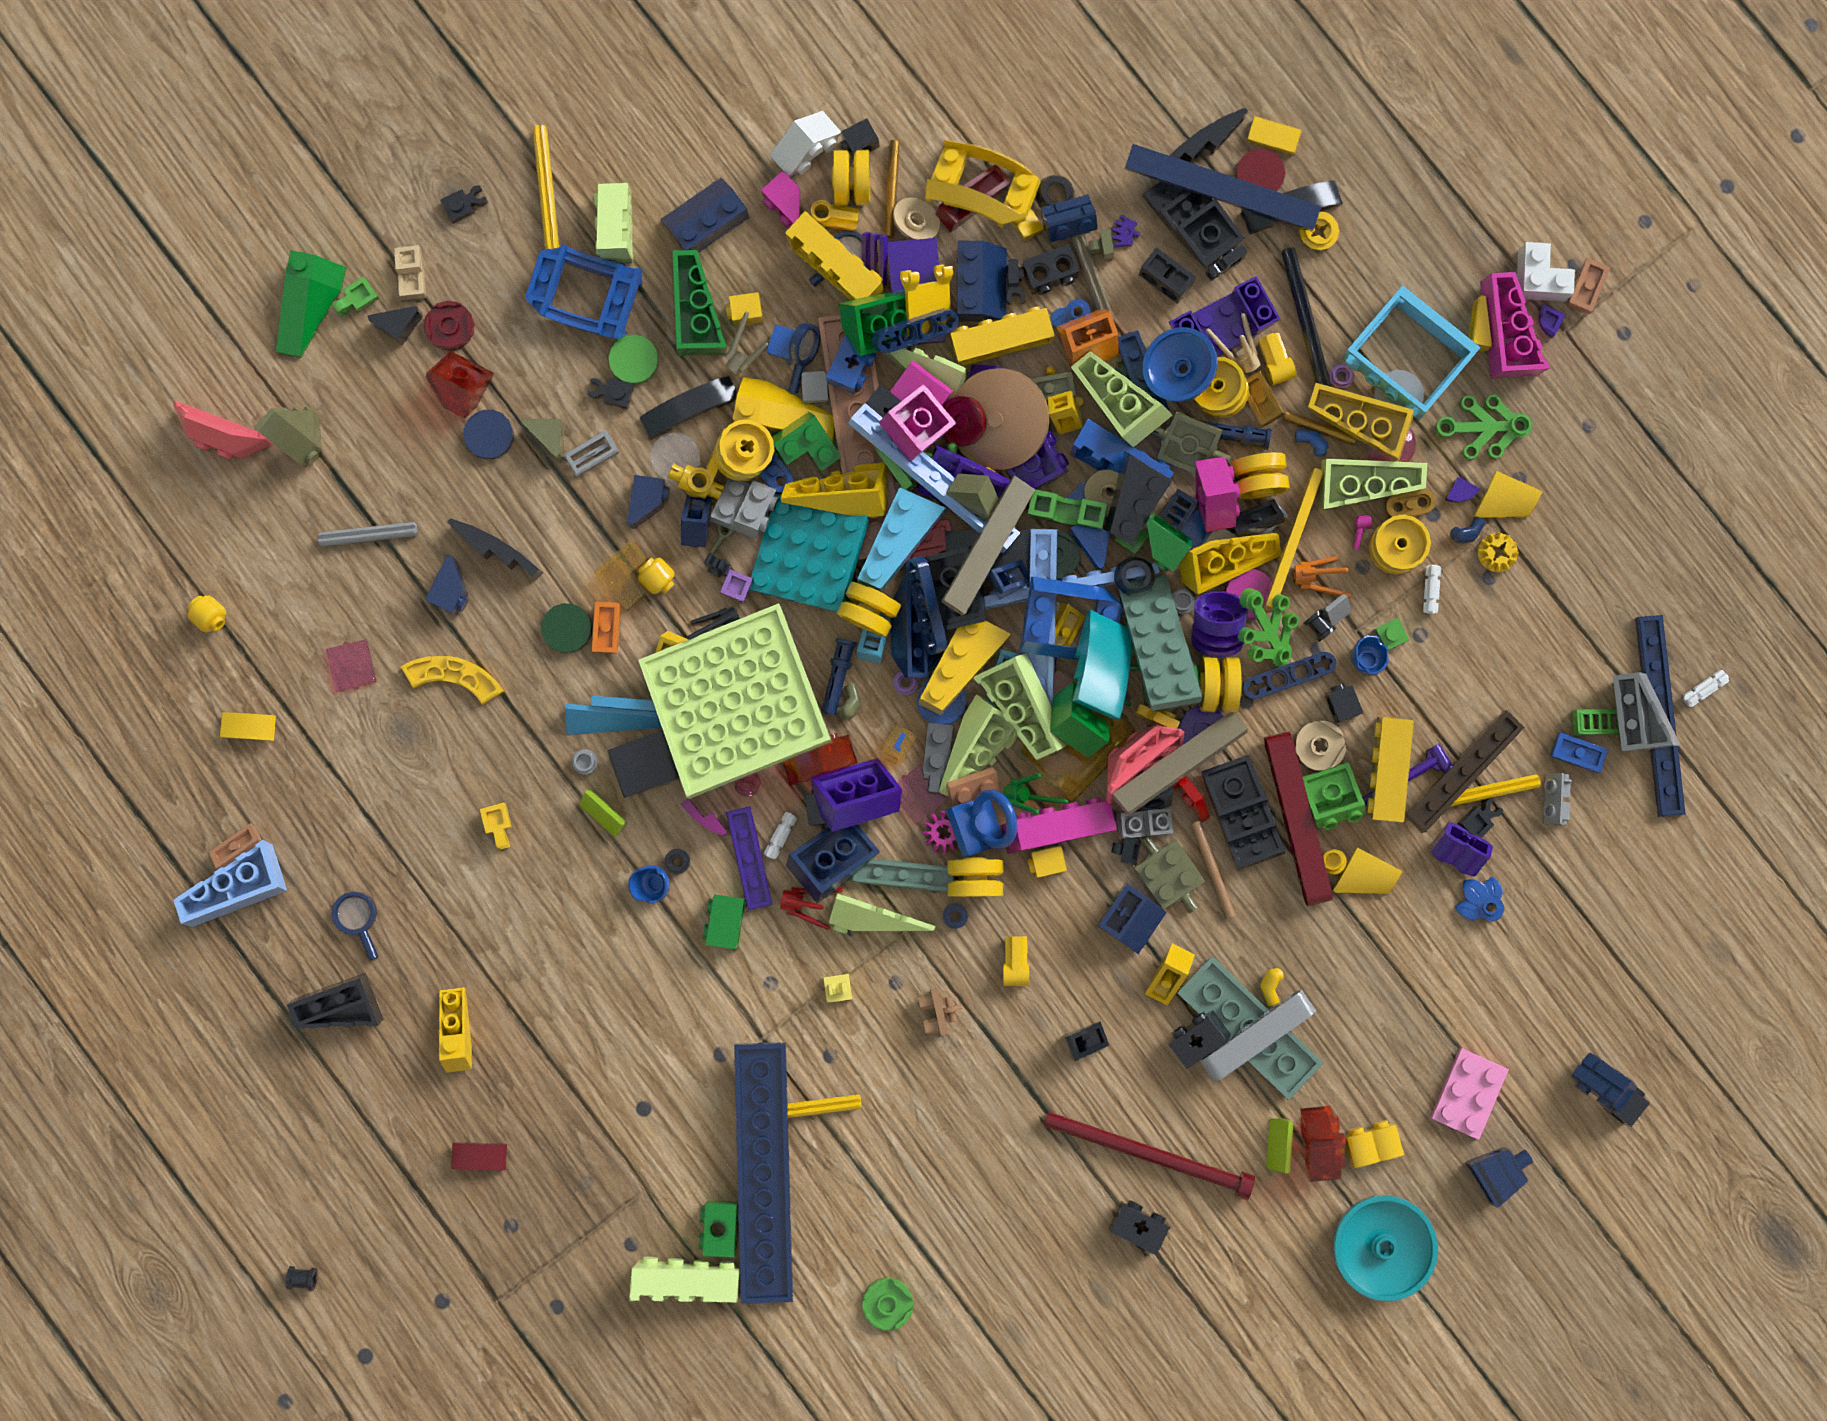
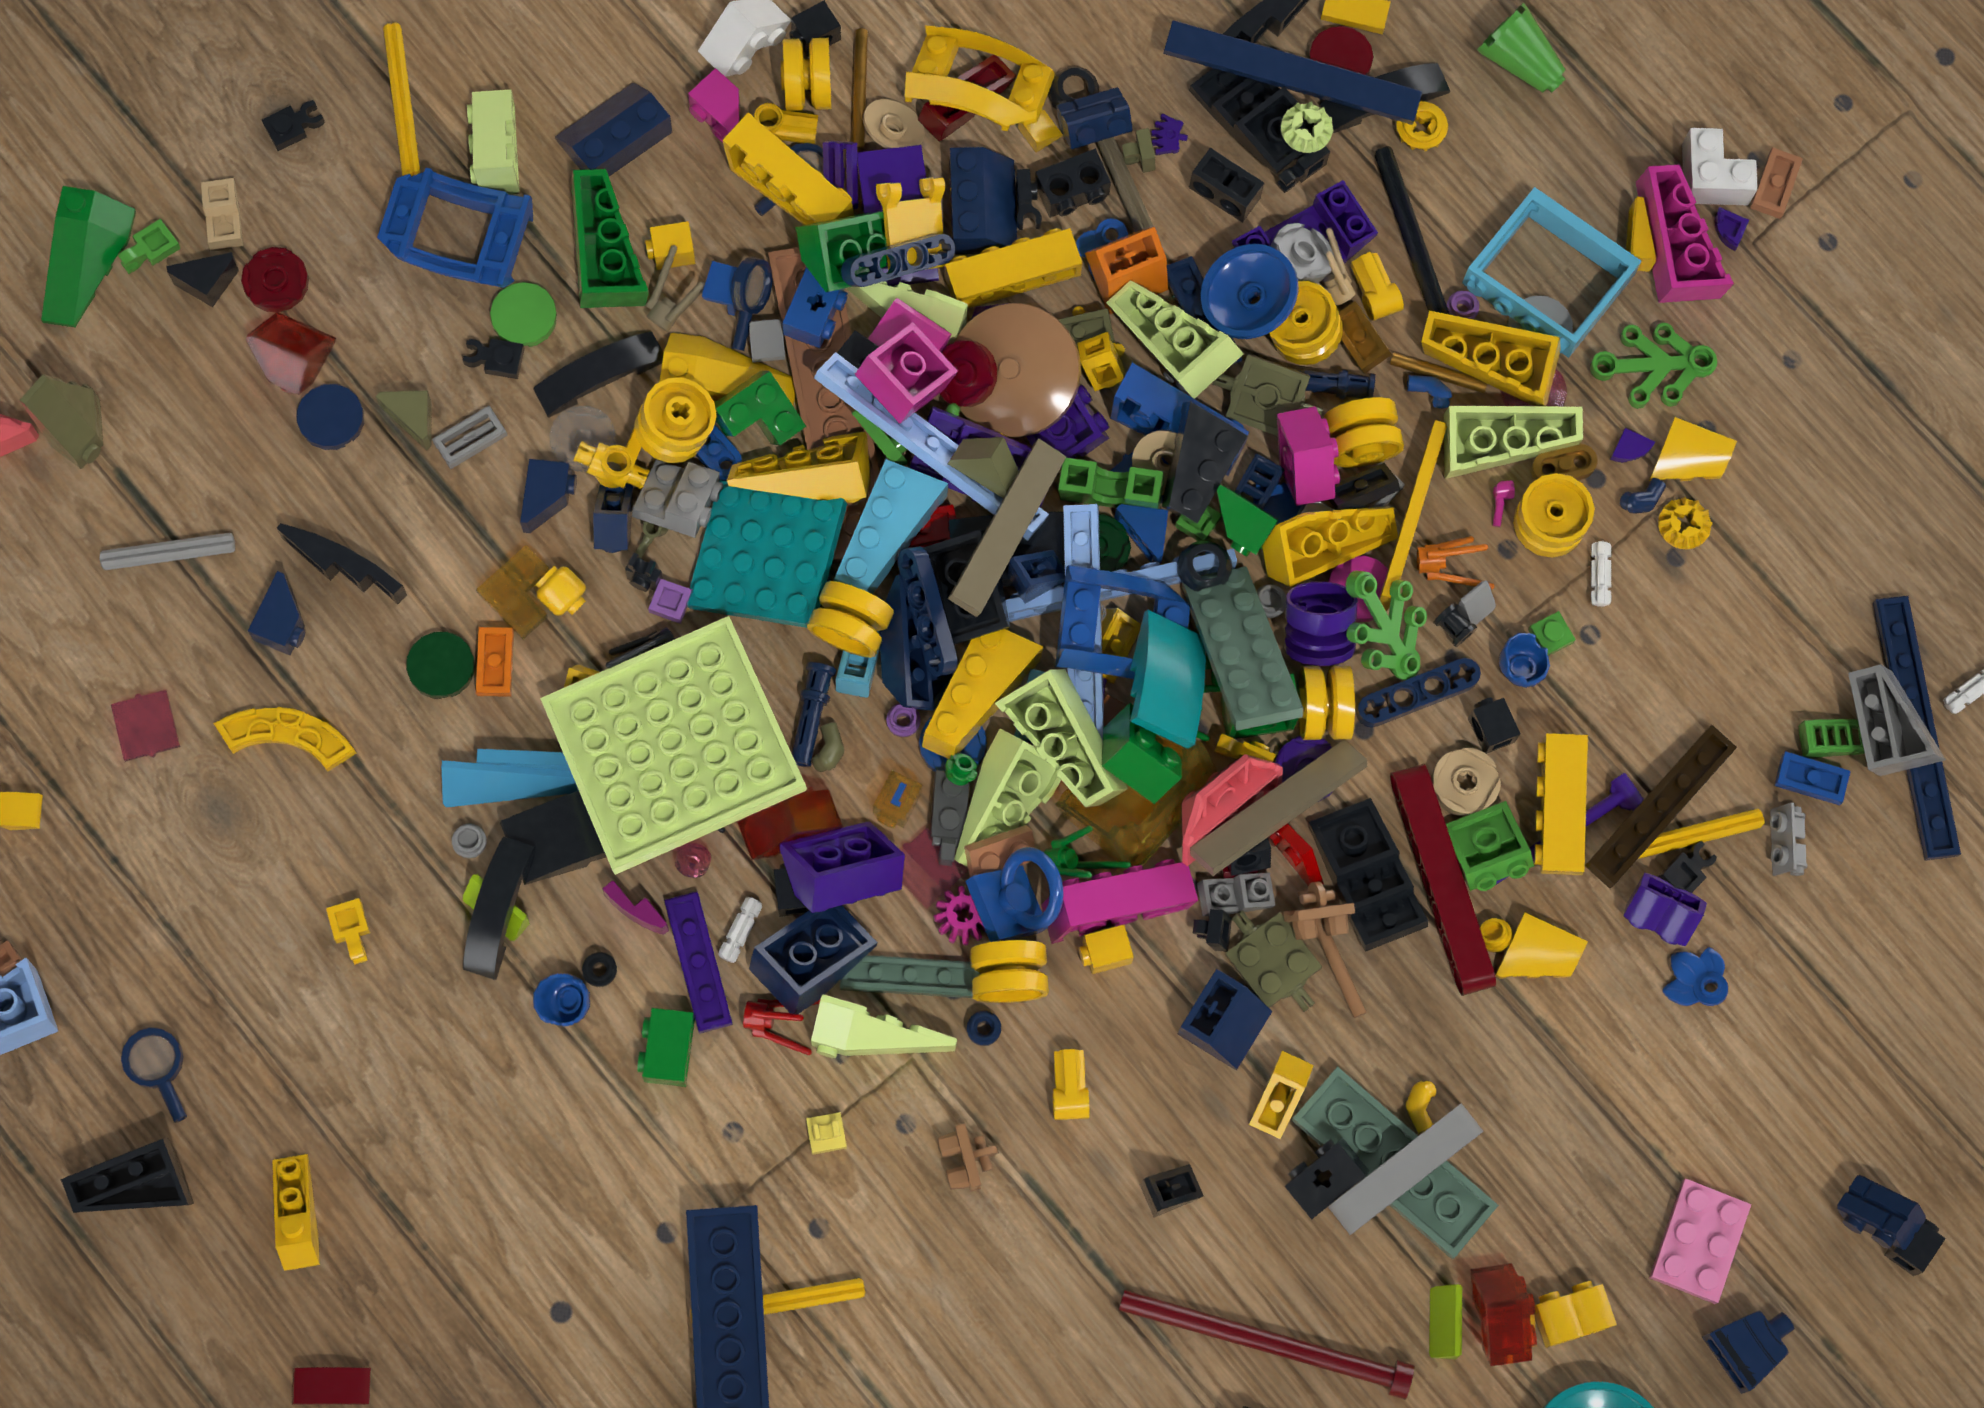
camera: 10 degrees left, 10 degrees down
none -> black slope [463,837,537,980]
none -> green plate [945,753,978,786]
none -> light grey tile [1271,223,1334,283]
none -> yellowish green gear [1281,101,1333,153]
none -> medium nougat hips [1283,882,1355,940]
none -> bright green cone [1477,3,1566,93]

